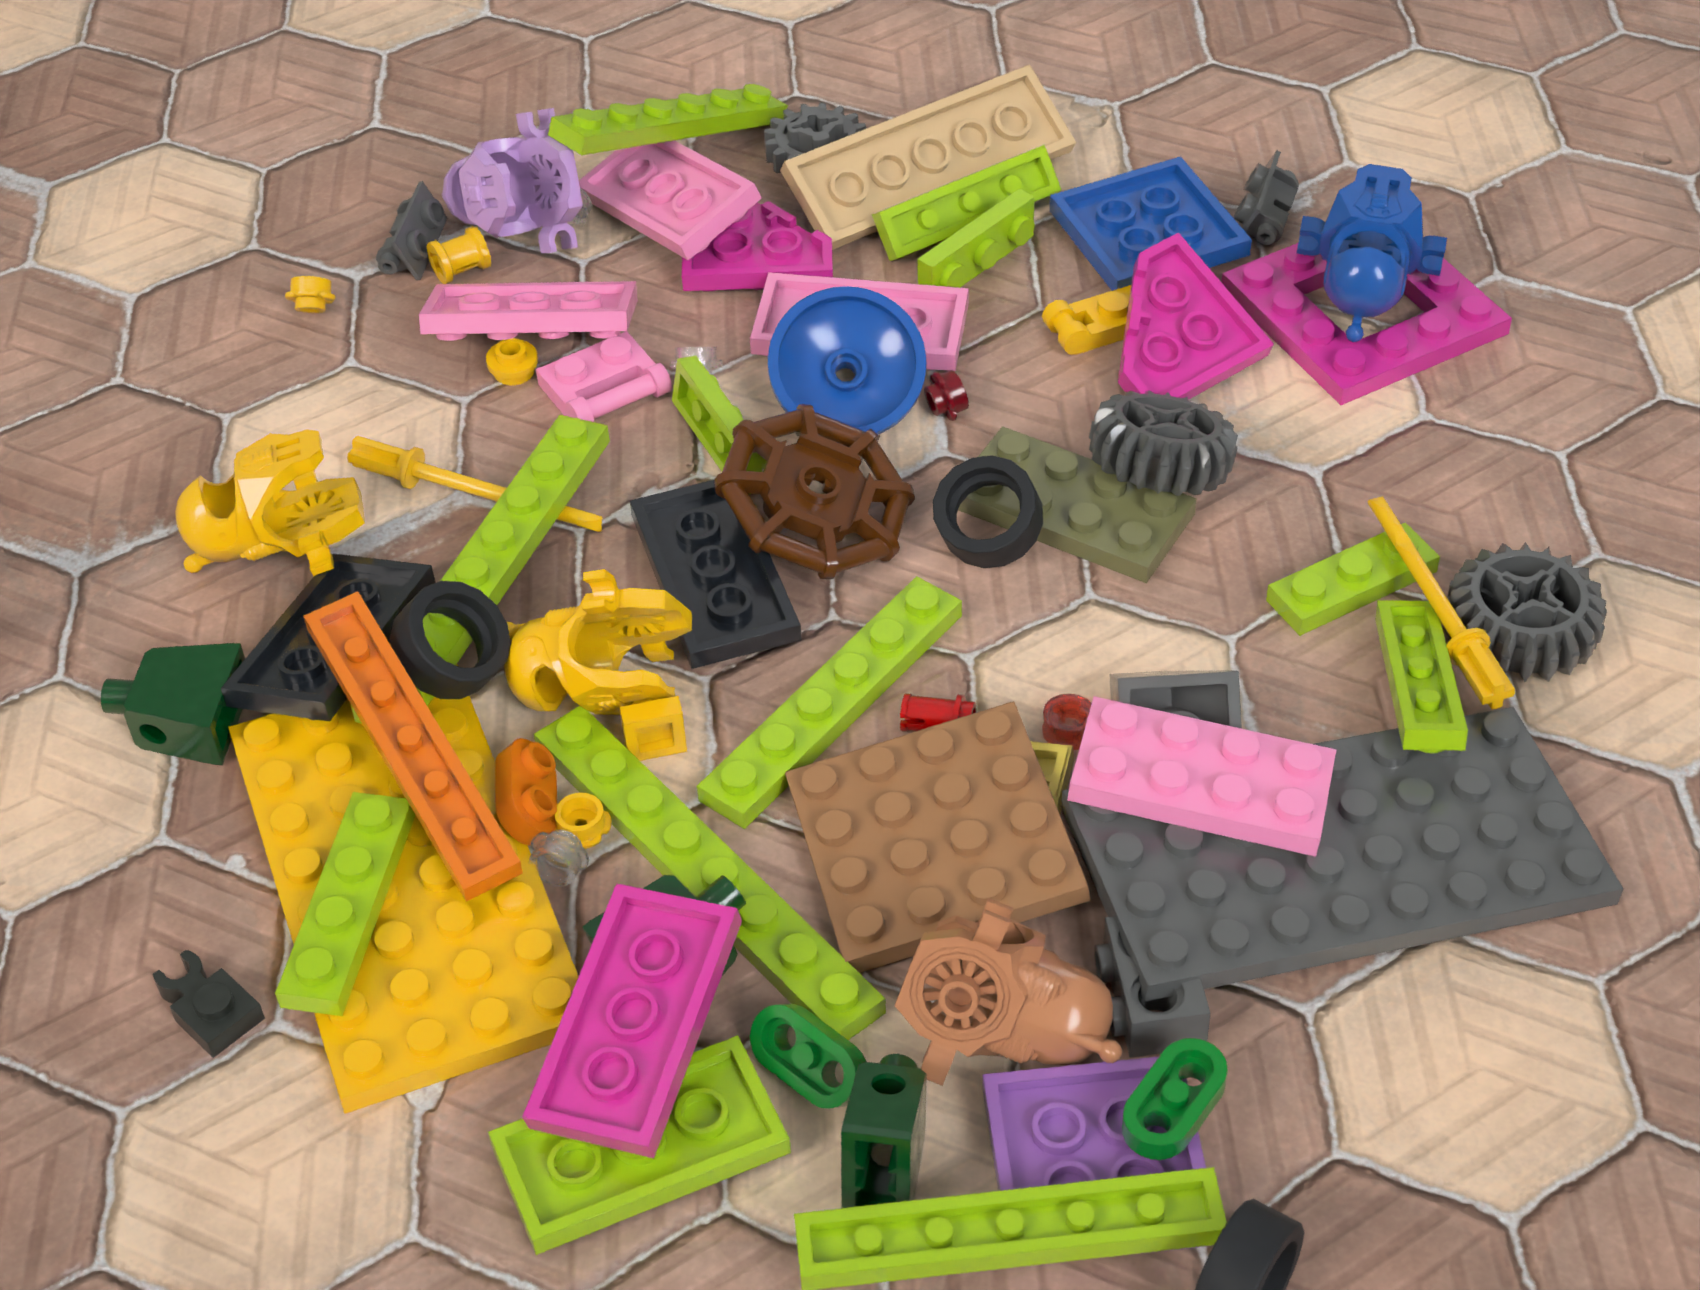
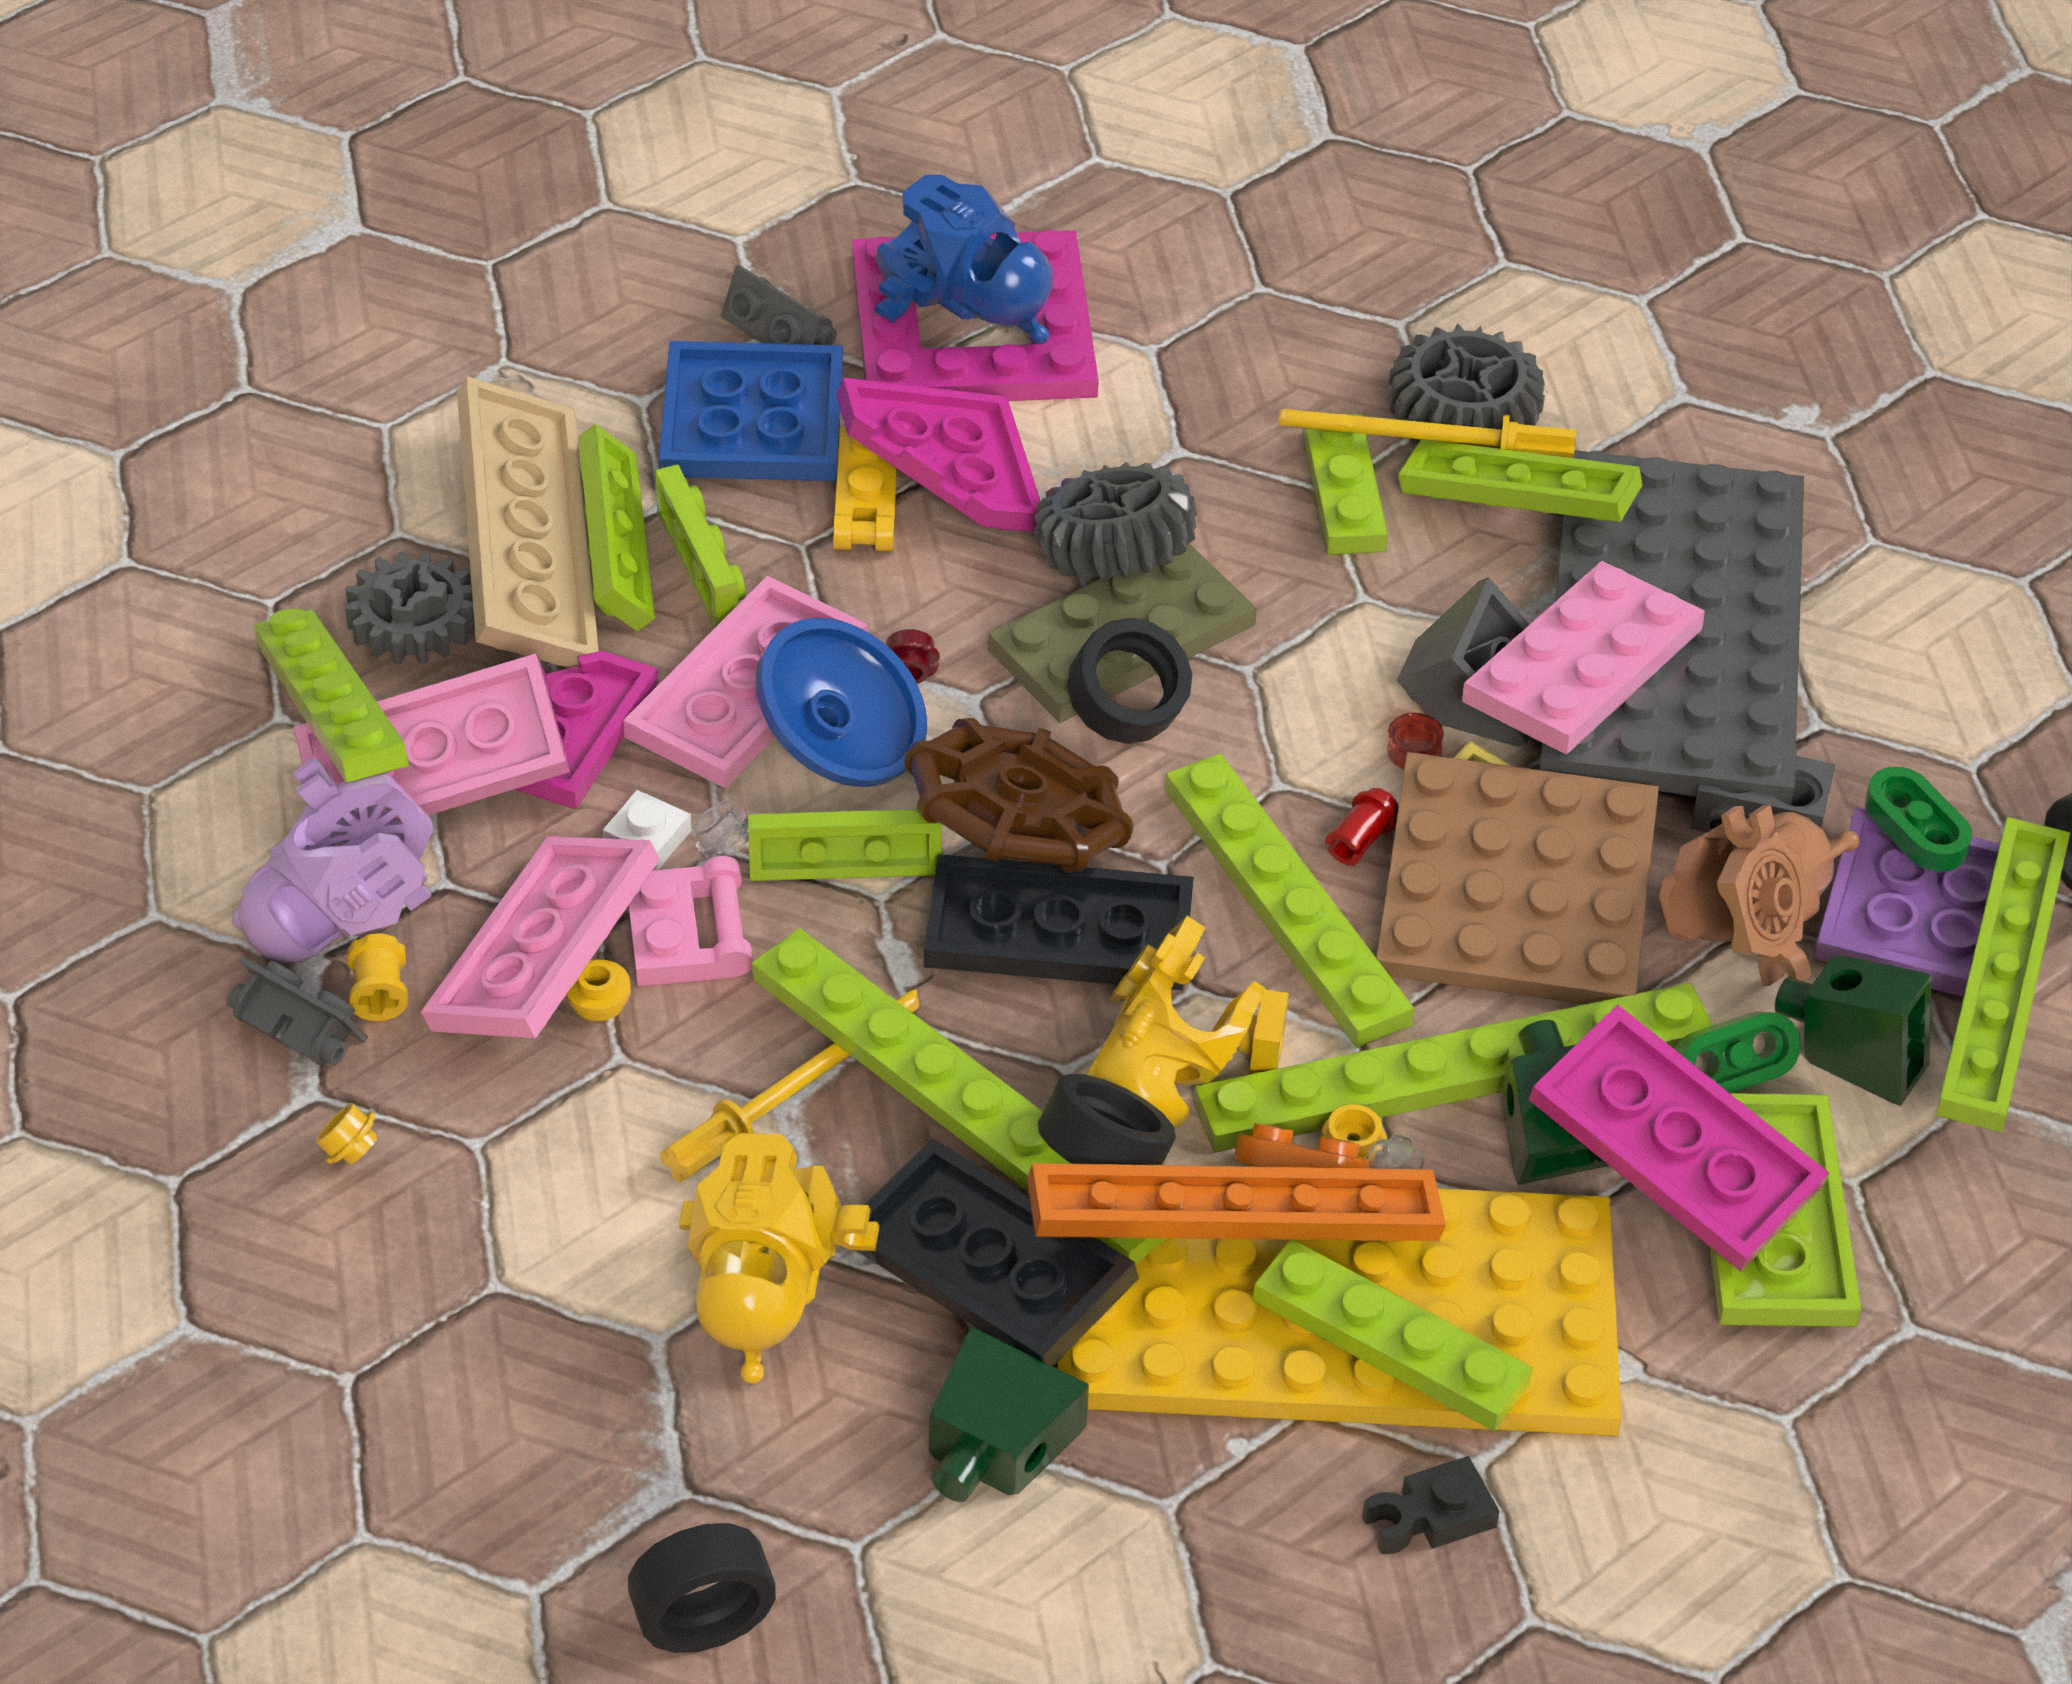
camera: 70 degrees left, 0 degrees up
none -> white plate [603,790,691,870]

